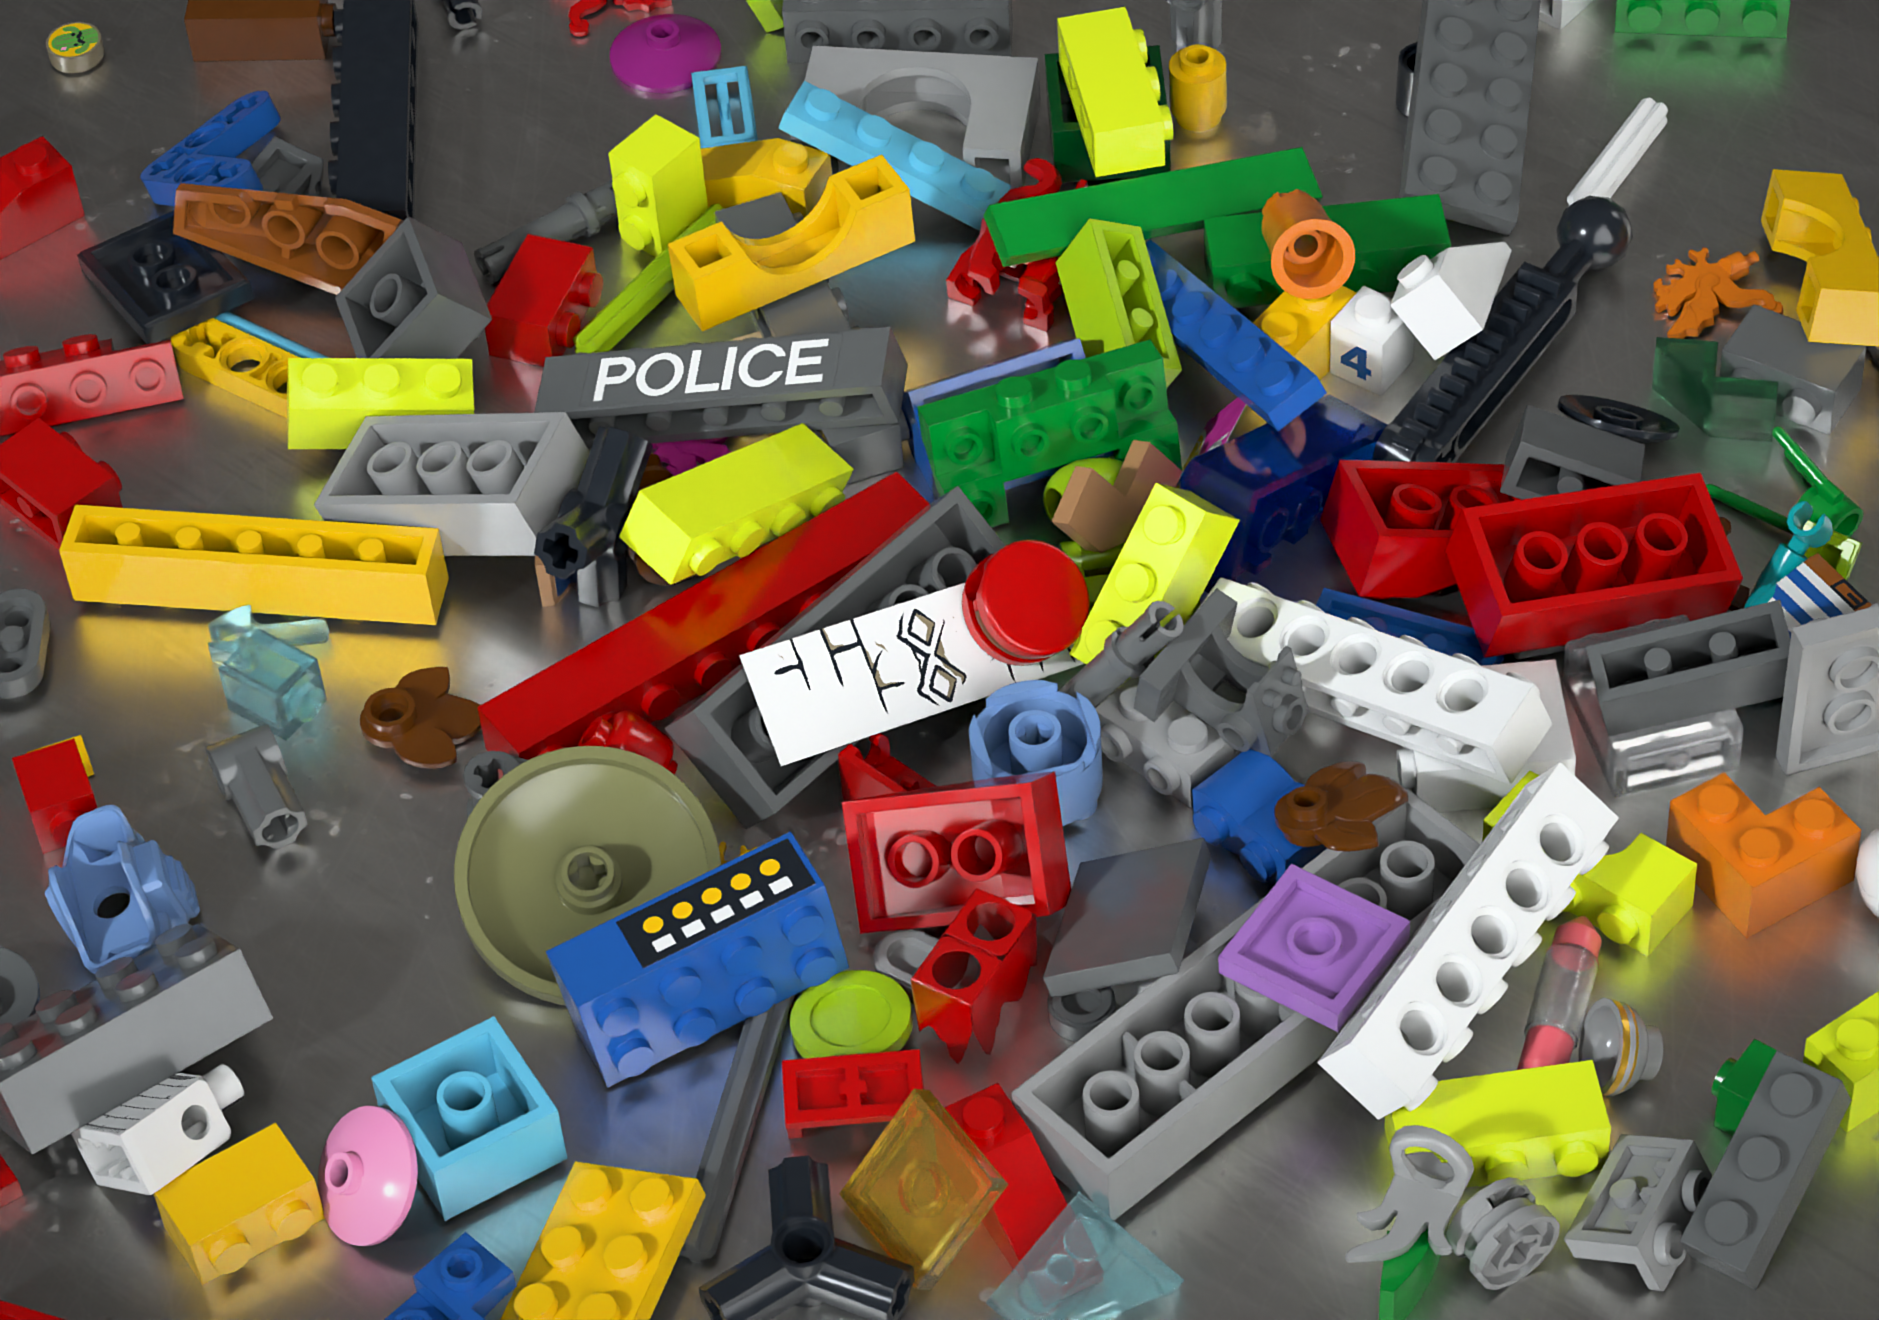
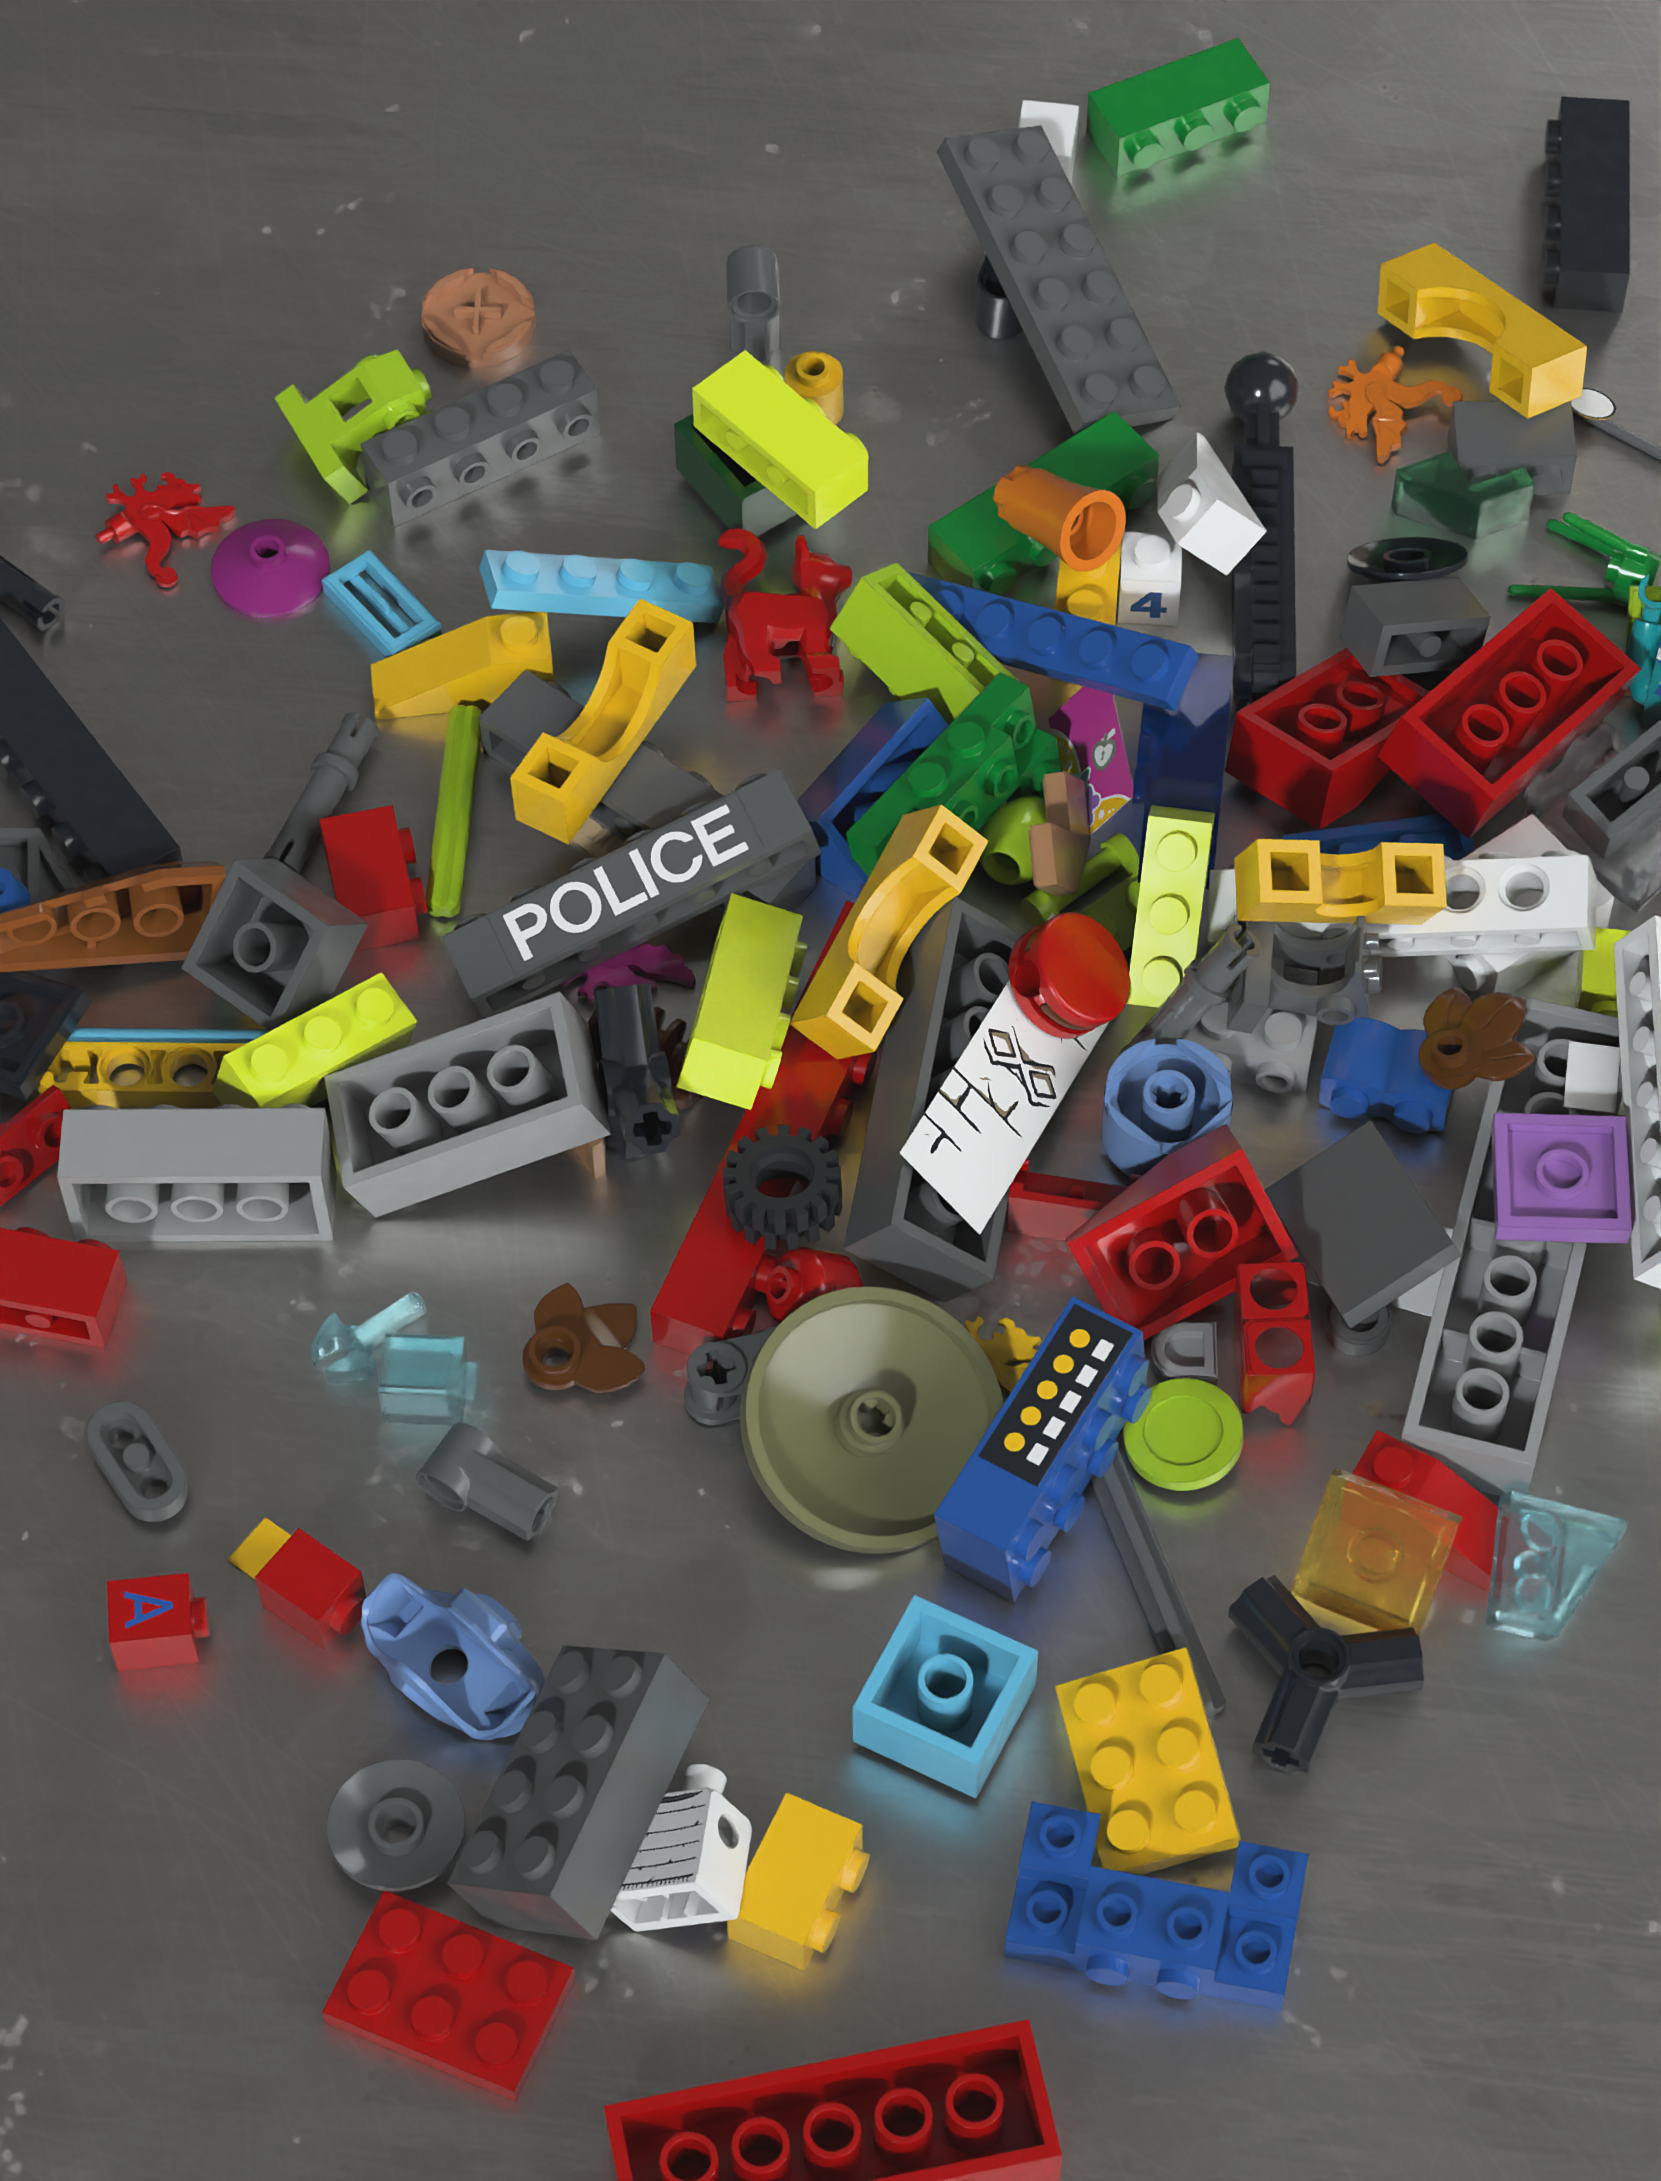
camera: 35 degrees left, 10 degrees up
yellow brick [59,505,449,625] -> none
bright pink dish [318,1106,418,1246] -> none
neon yellow brick [608,114,708,258] -> none
red hinge [782,1049,926,1139] -> none
light grey arch [790,46,1041,189] -> none
green tile [983,147,1323,267] -> none
white axle [1567,98,1668,207] -> none
none -> light grey brick [57,1104,337,1242]
none -> black tyre [722,1125,843,1250]
none -> yellow arch [789,805,989,1059]
none -> yellow arch [1234,839,1447,925]
none -> white sticker [1563,1041,1620,1114]

